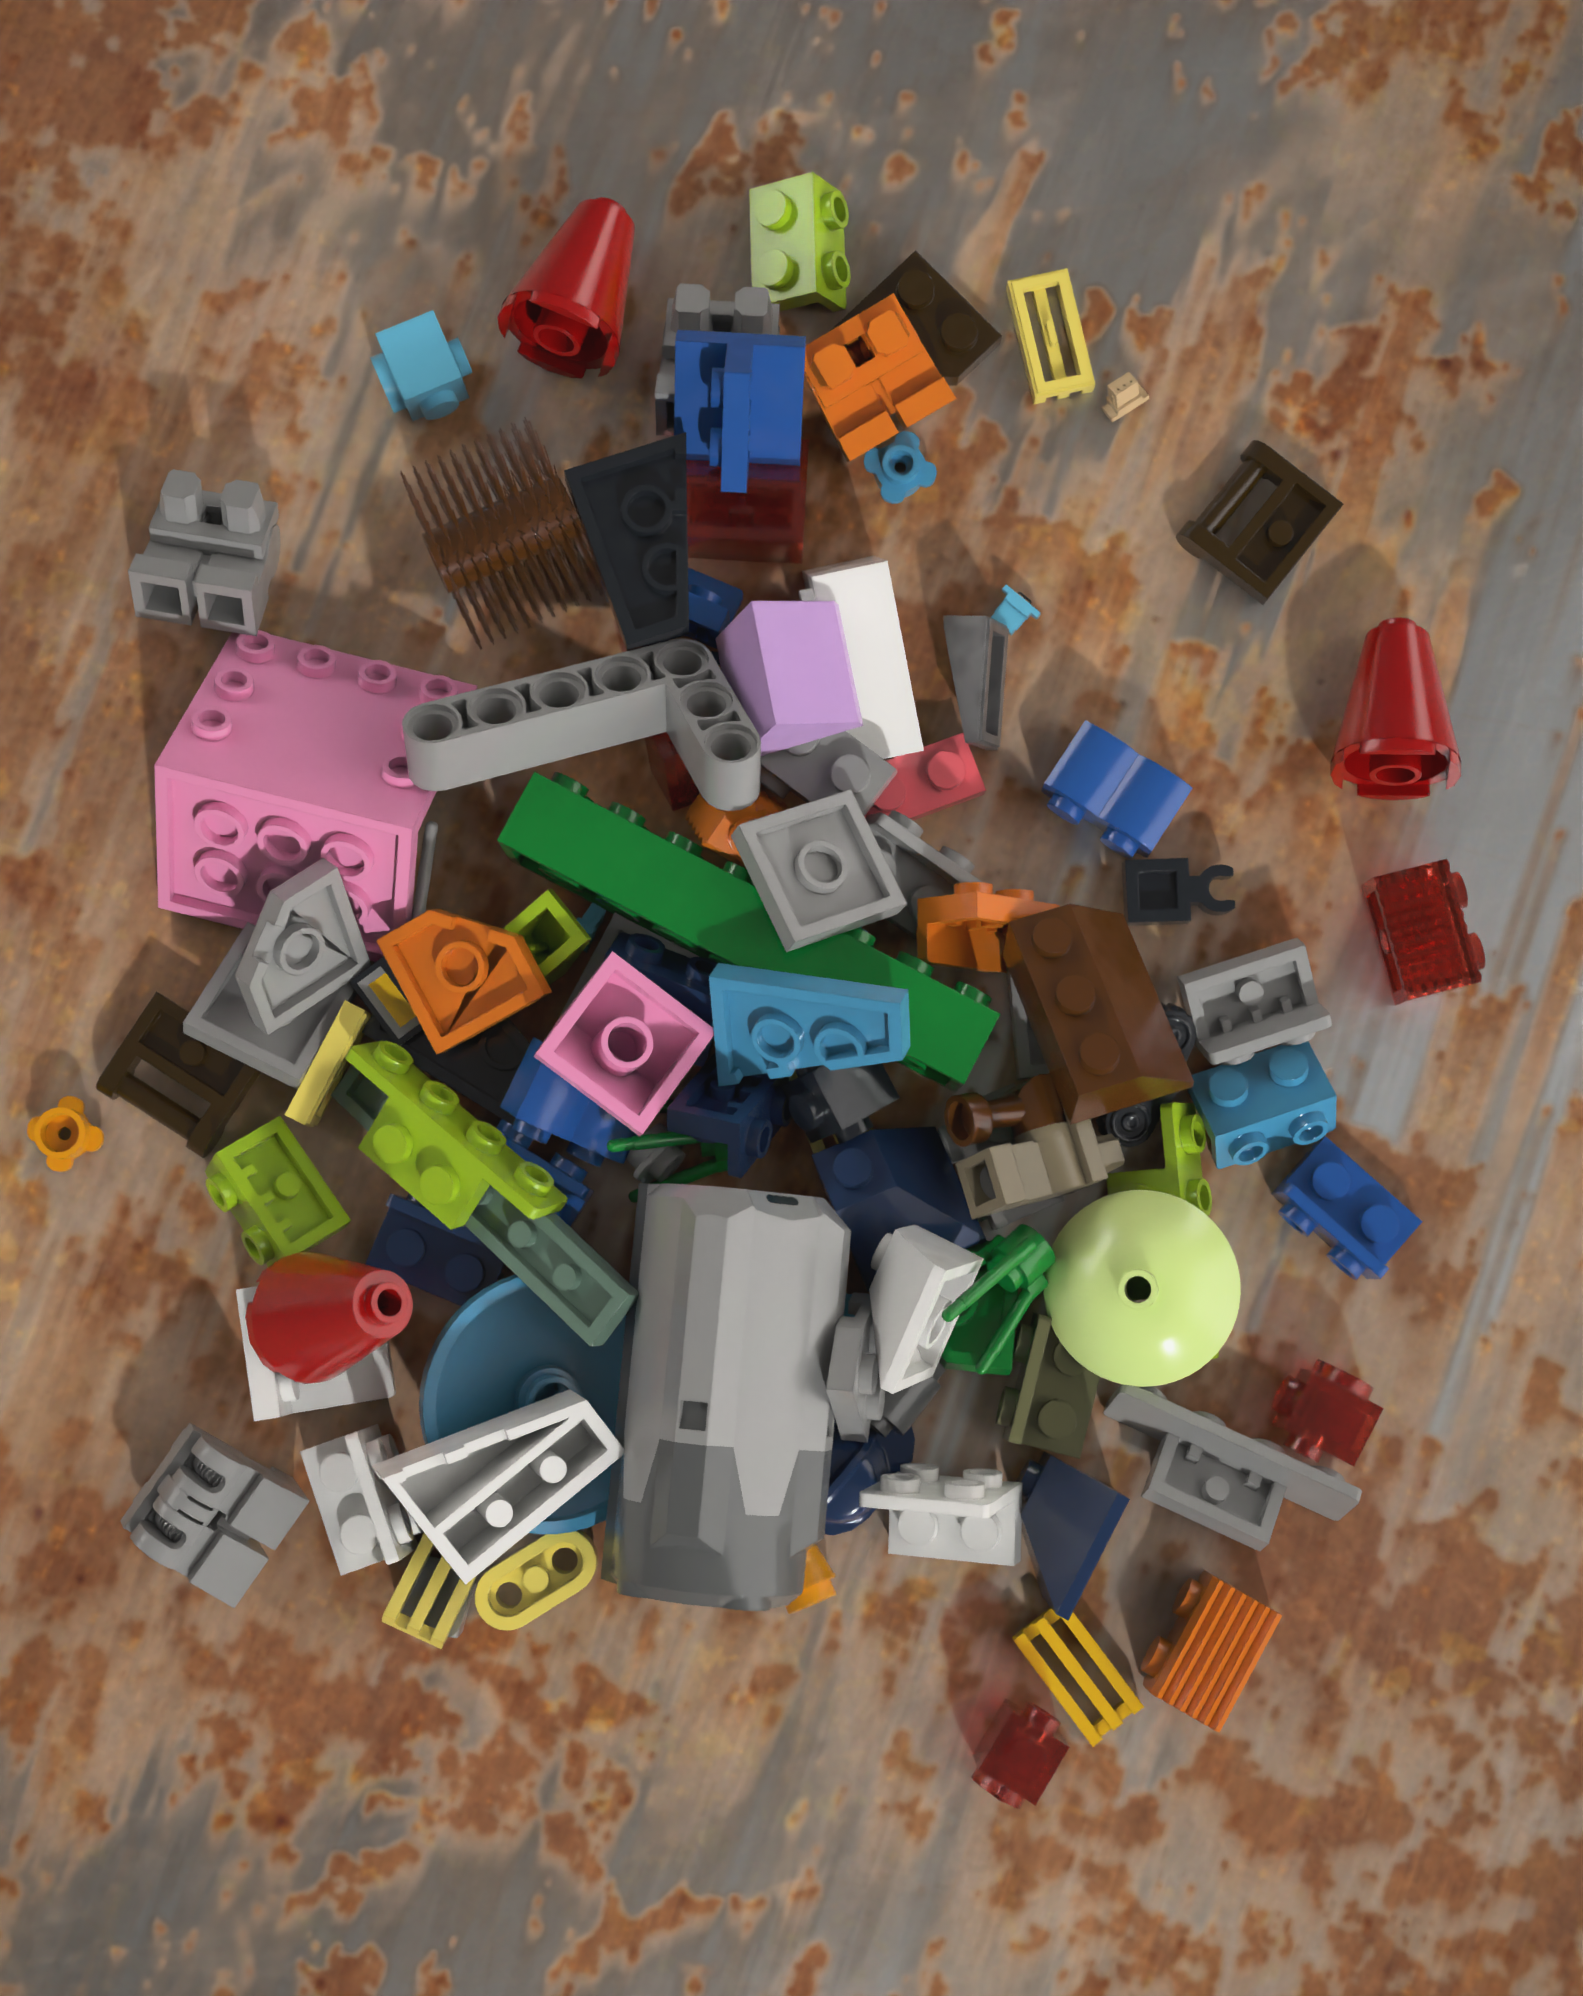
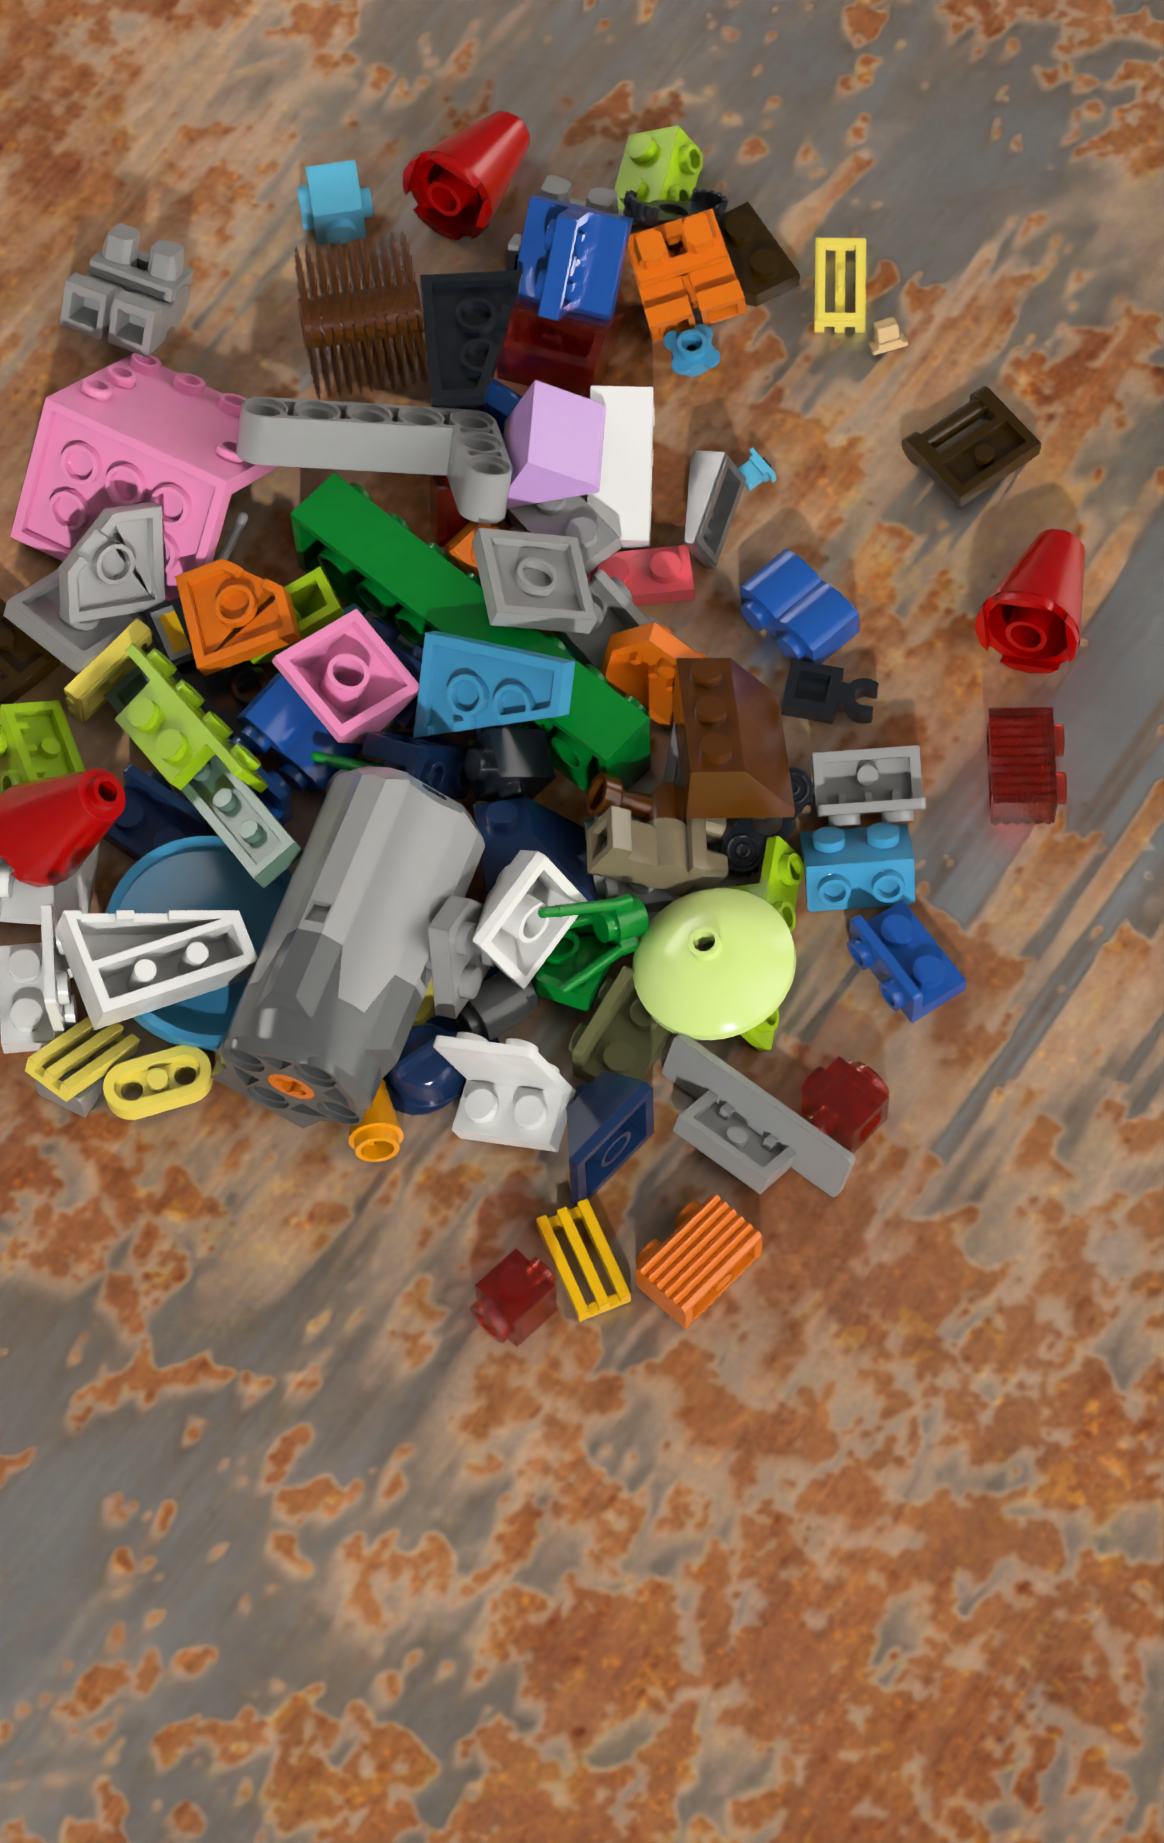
camera: 20 degrees right, 20 degrees down
none -> black piece [623,188,728,227]

